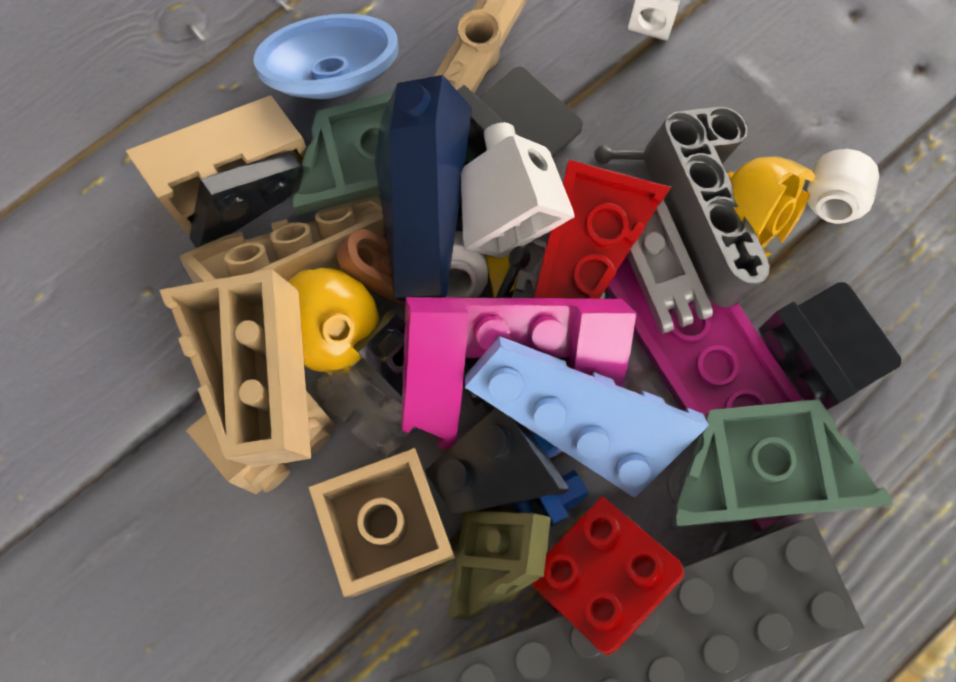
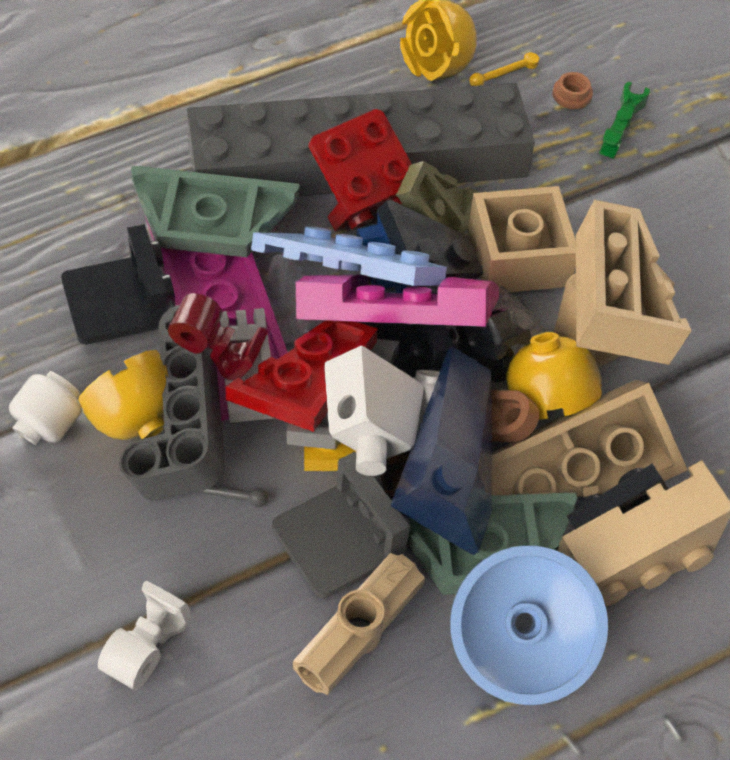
camera: 175 degrees left, 20 degrees down
none -> dark red leg [168,293,268,381]

